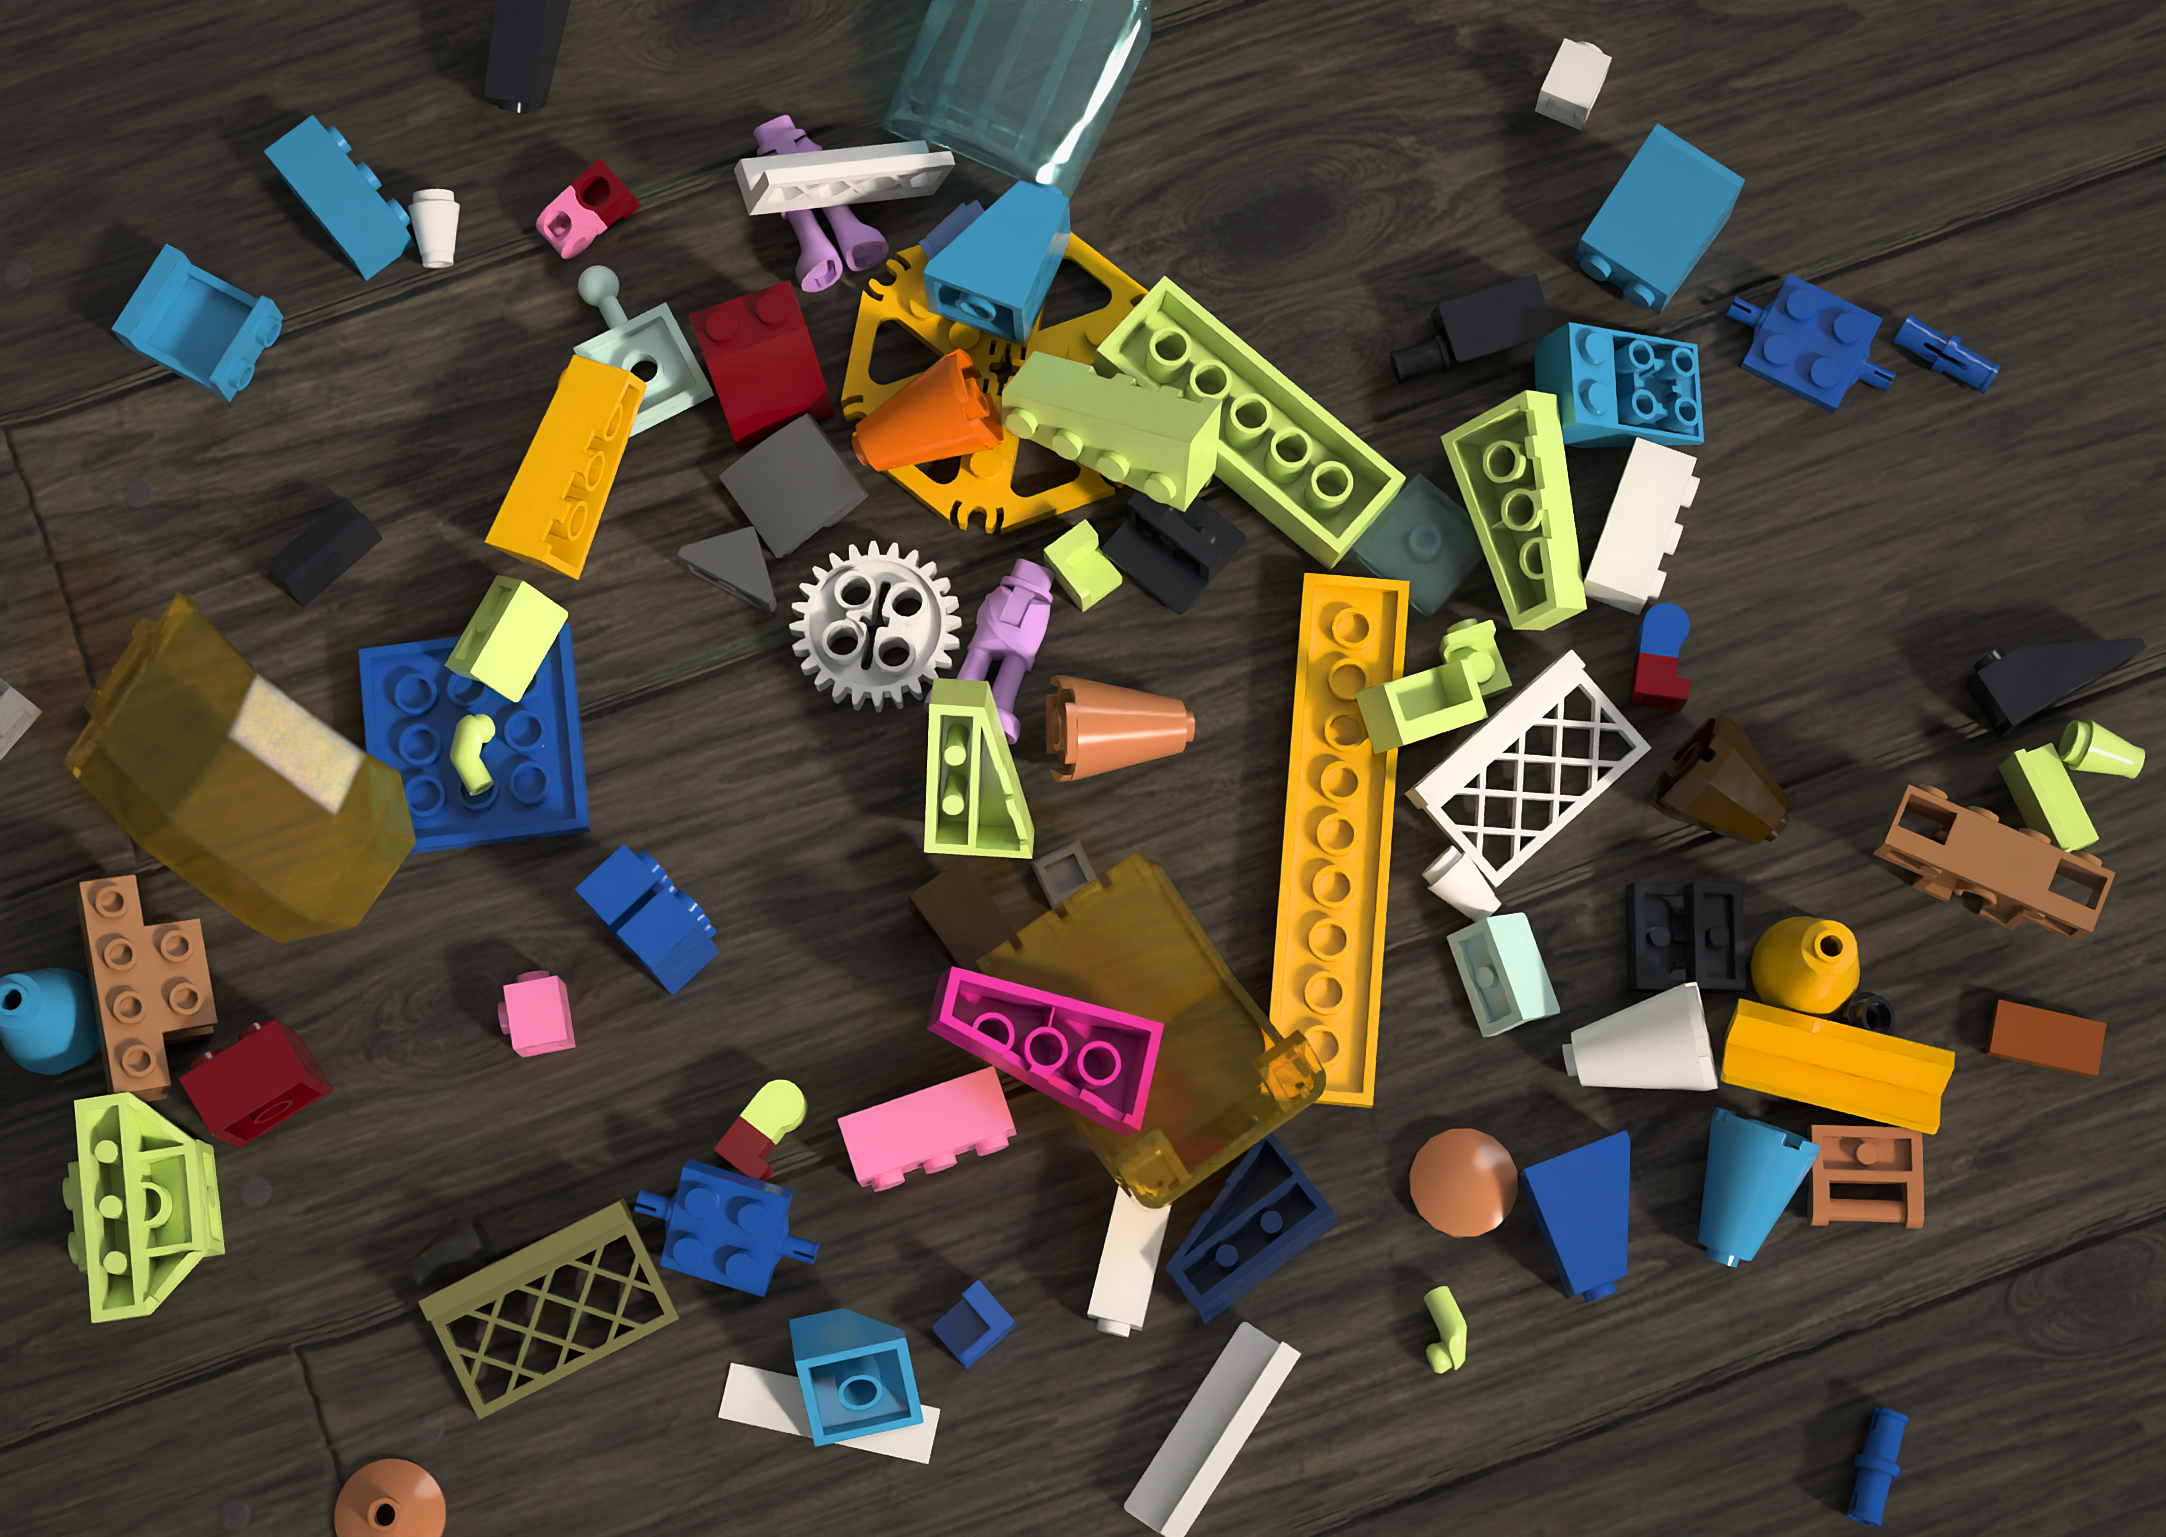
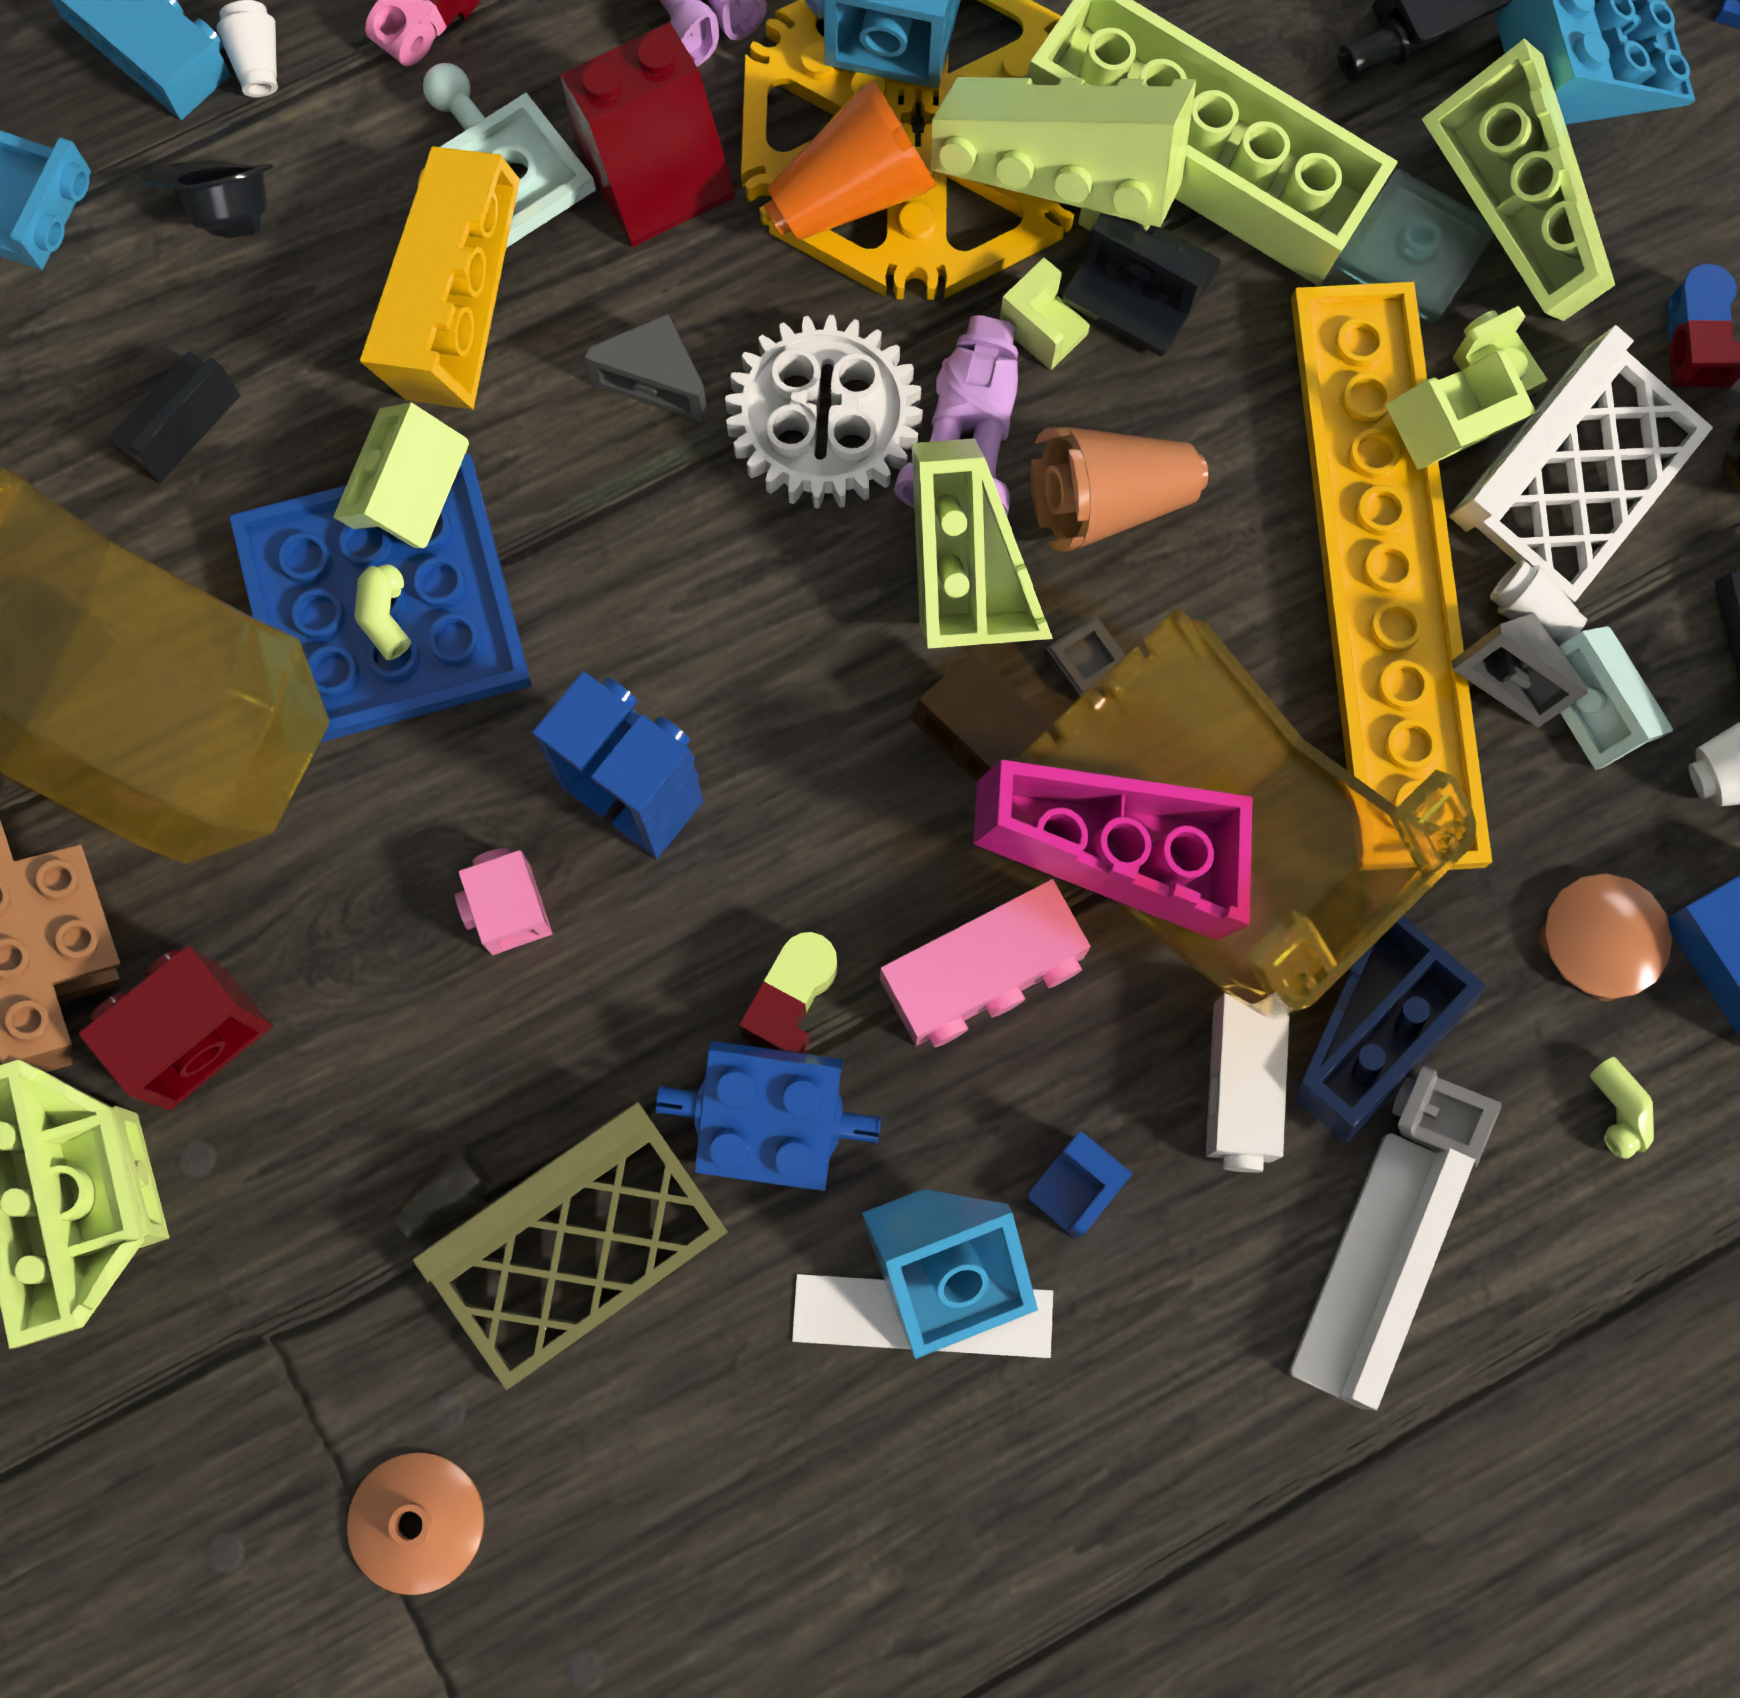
camera: 15 degrees left, 0 degrees up
dark grey slope [719,414,869,559] -> none
white brick [1583,437,1700,615] -> none
none -> black piece [141,161,273,238]
none -> light grey bracket [1392,1065,1501,1167]
none -> dark grey slope [1451,613,1588,728]

